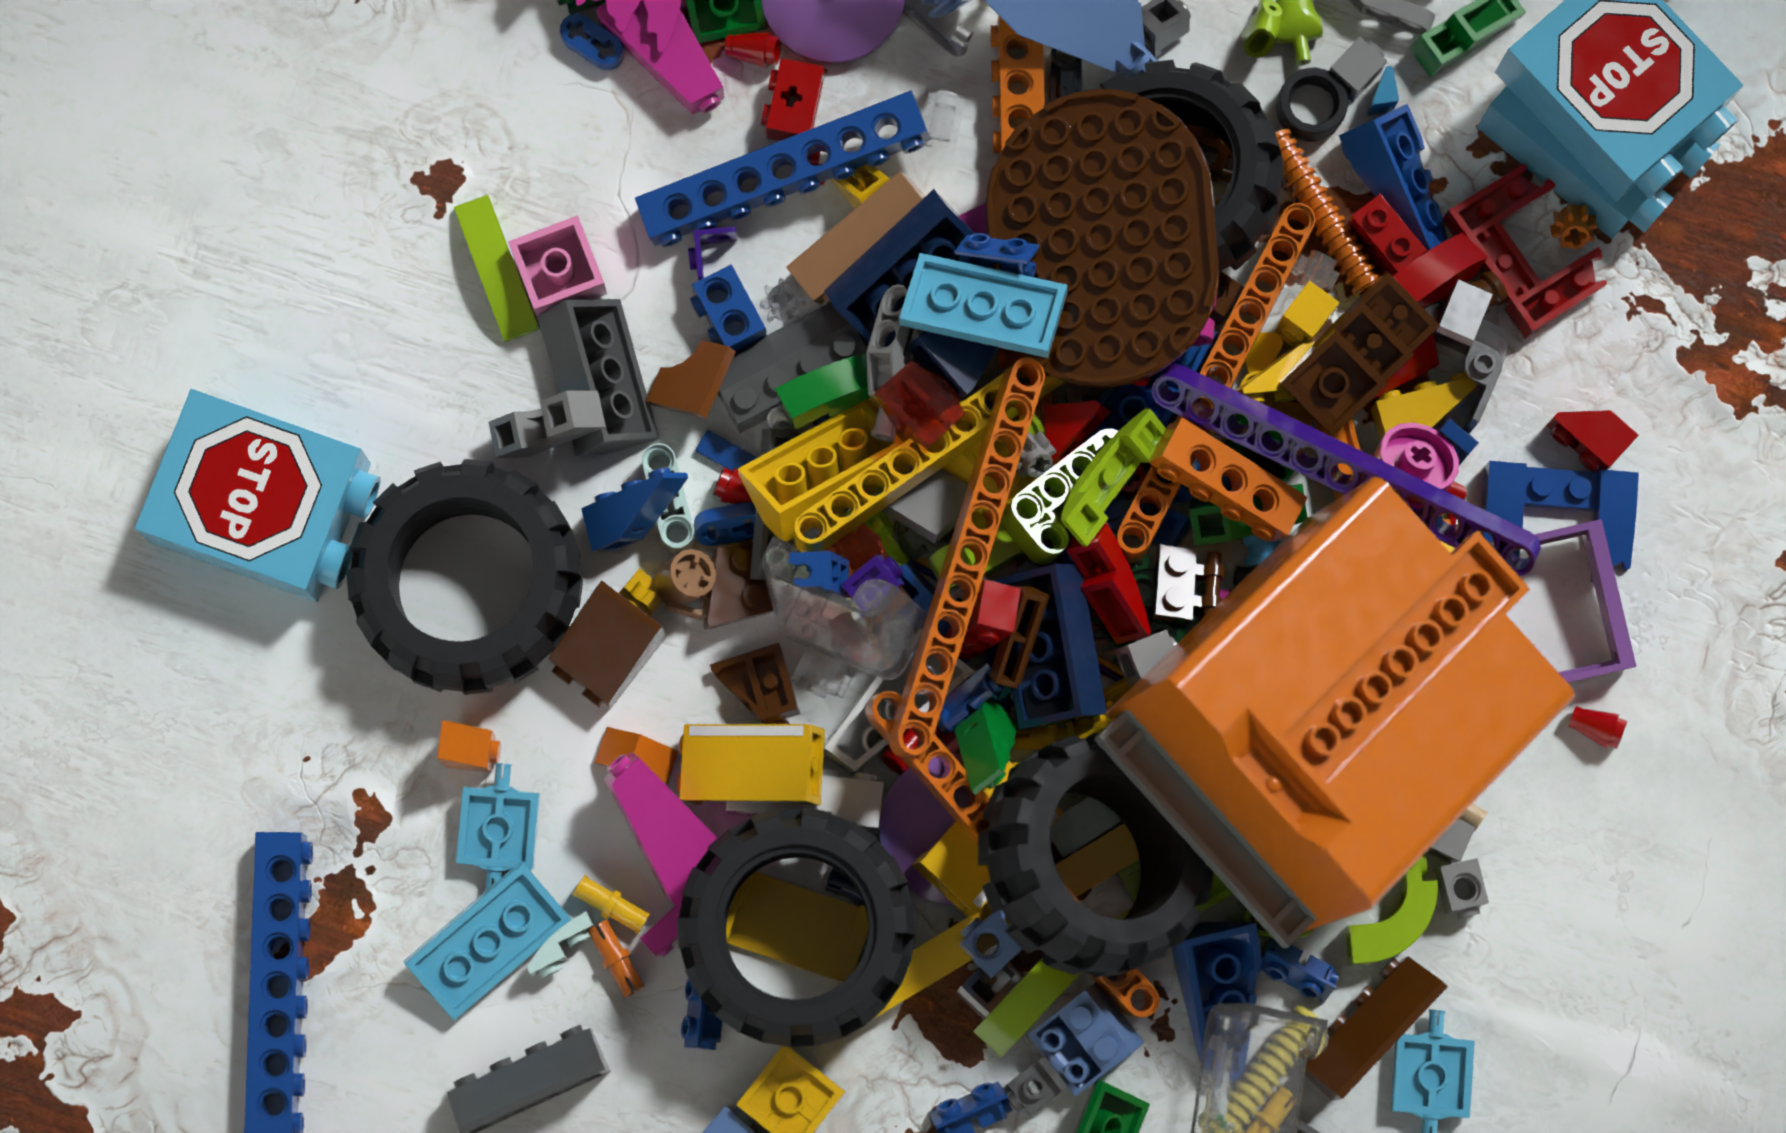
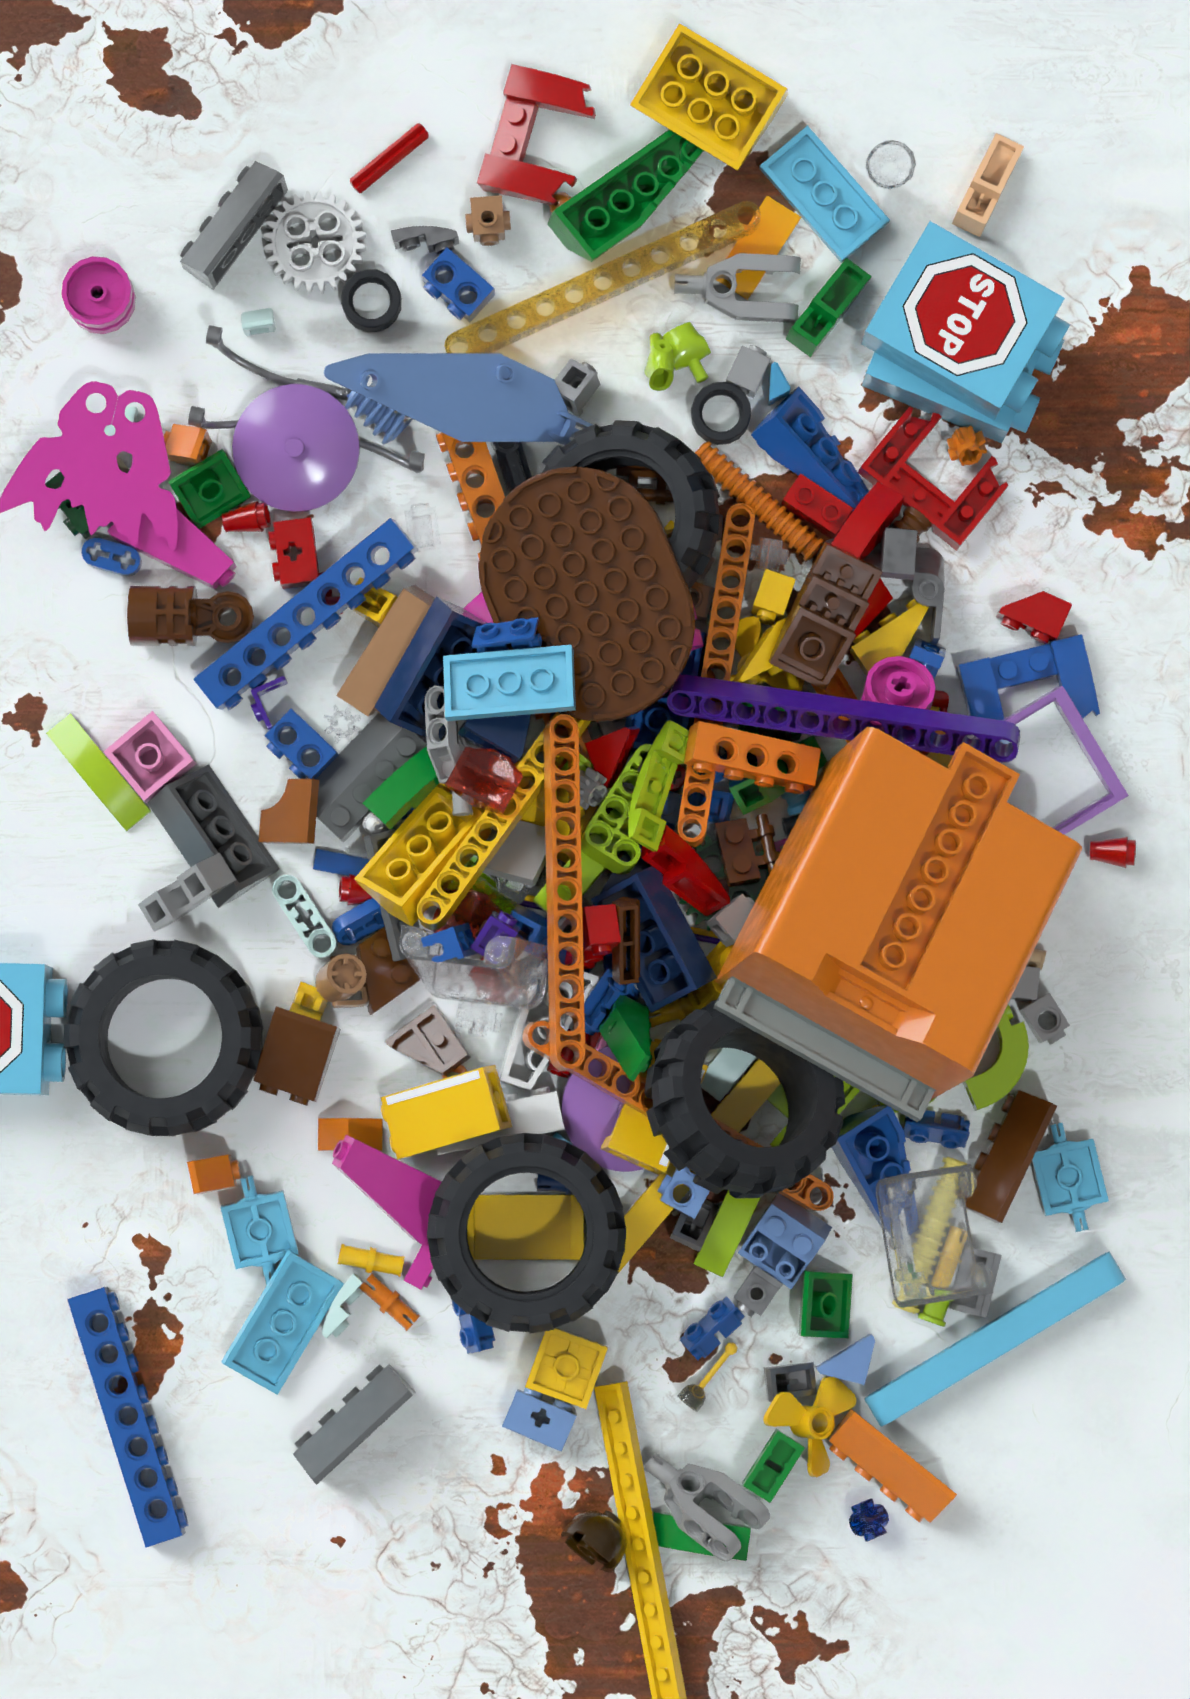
camera: 15 degrees left, 5 degrees up
blue slope [581,468,688,551] -> none
none -> reddish brown cylinder [127,586,254,646]

